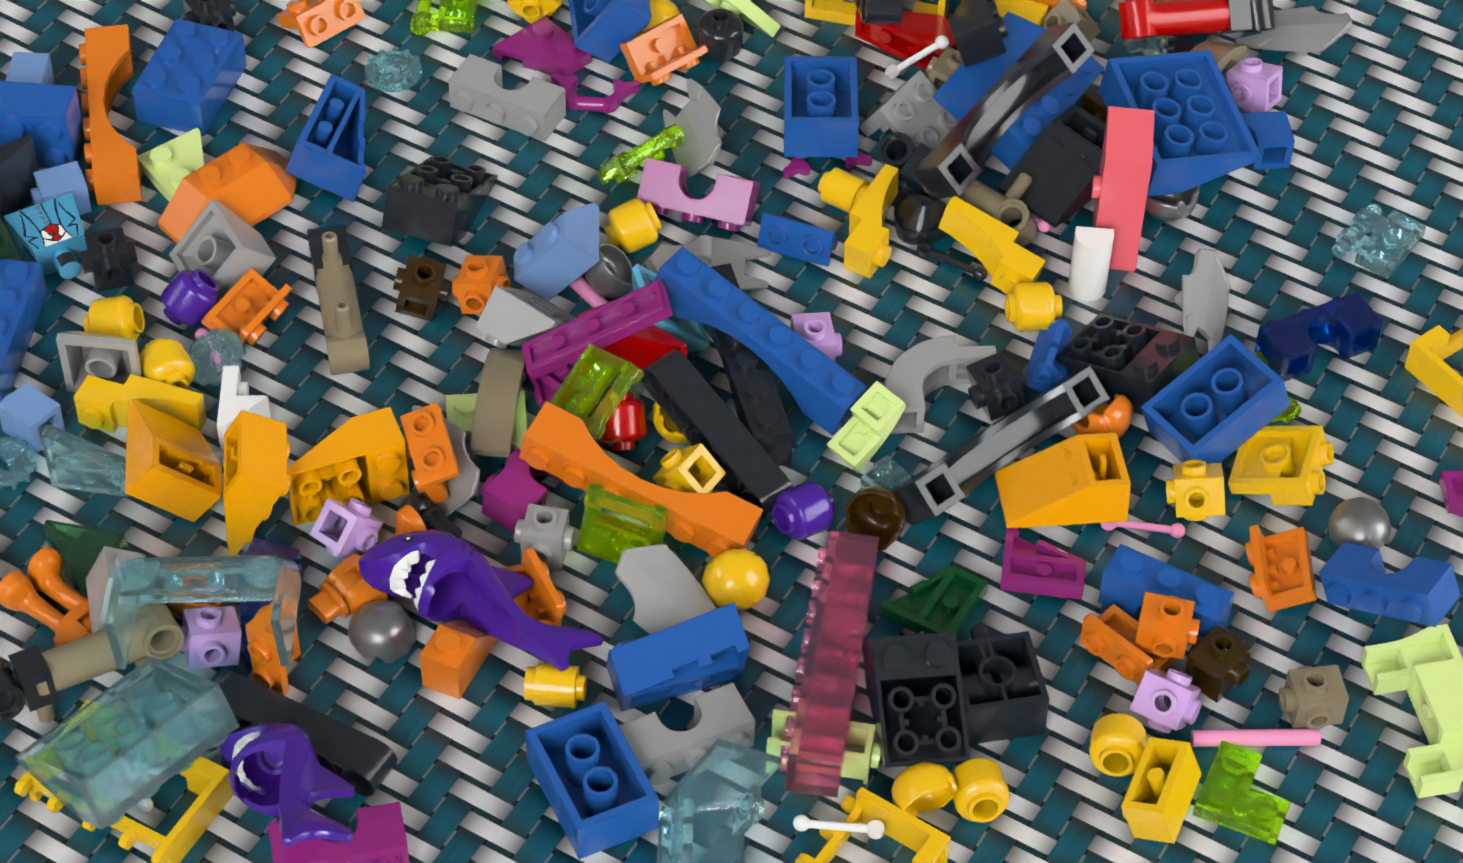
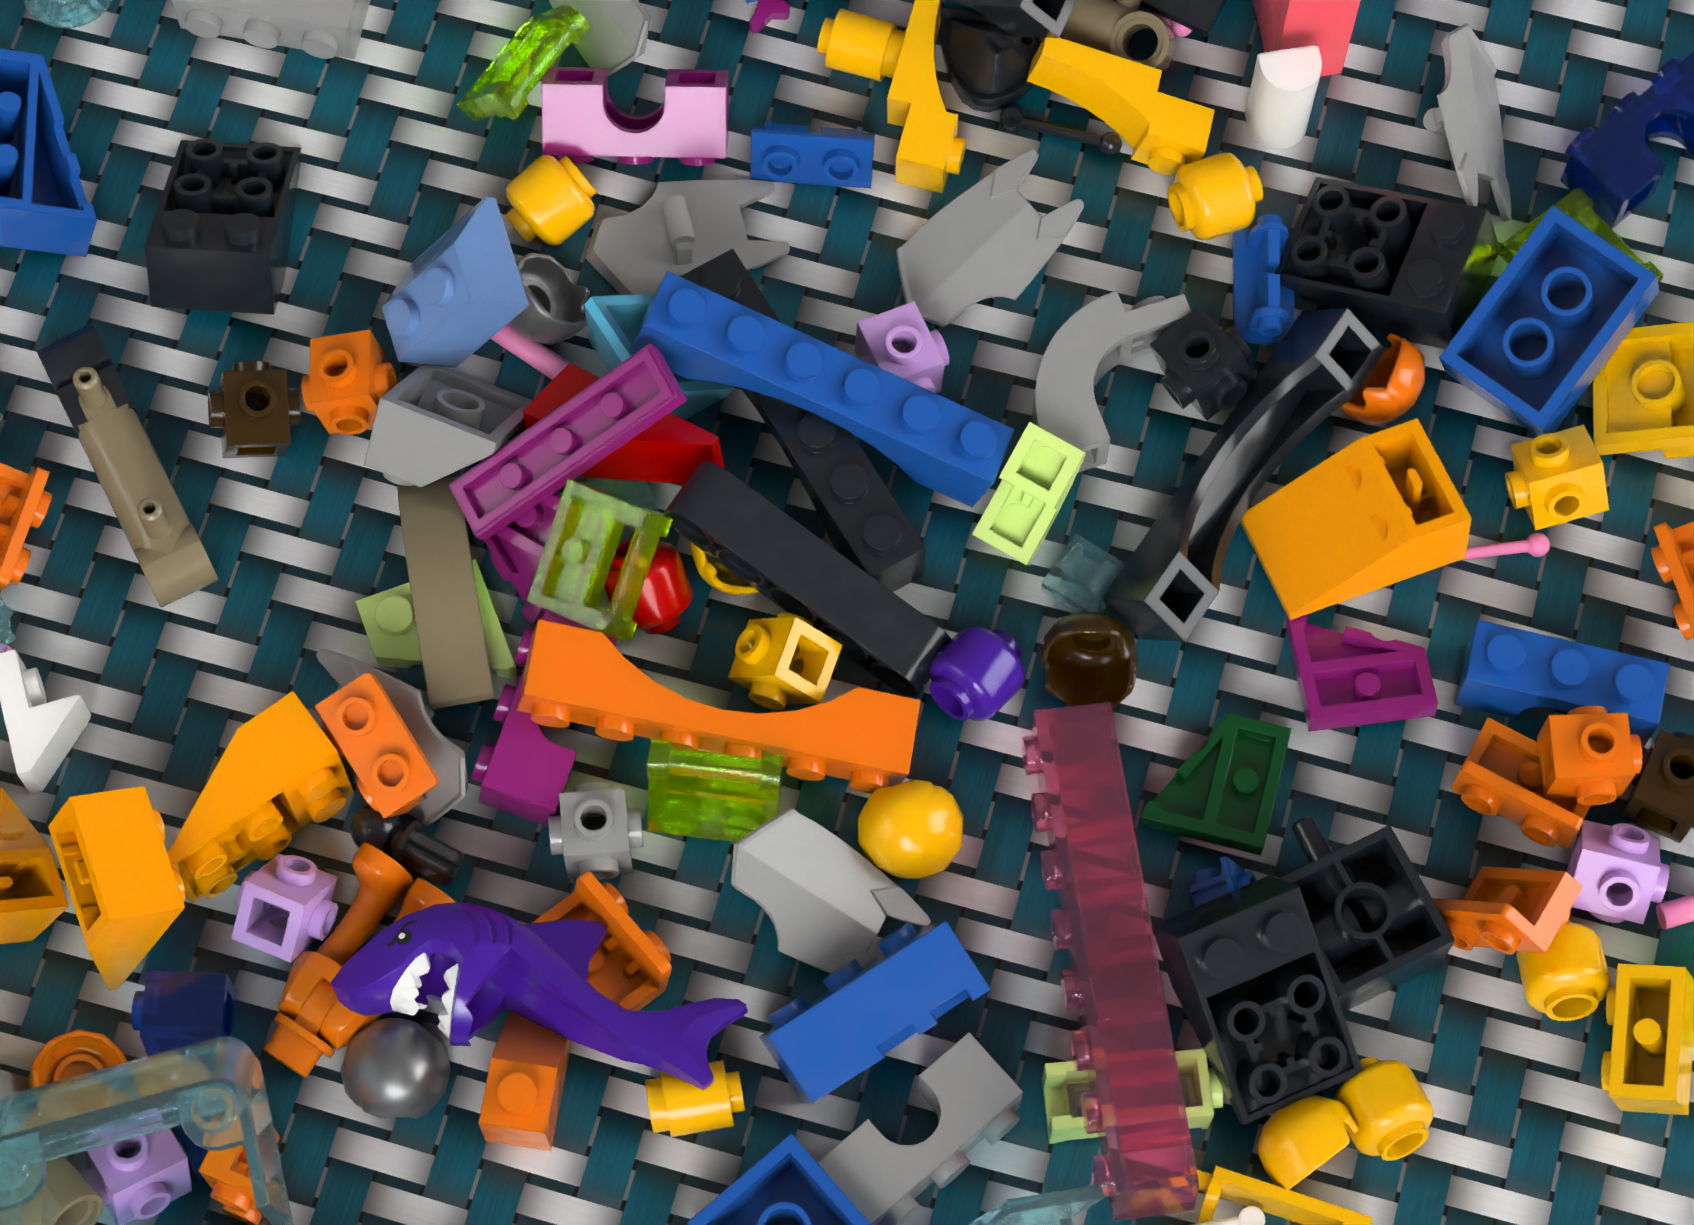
camera: 15 degrees left, 20 degrees up
none -> light grey shield [896,149,1084,327]
none -> orange bracket [1432,866,1583,955]

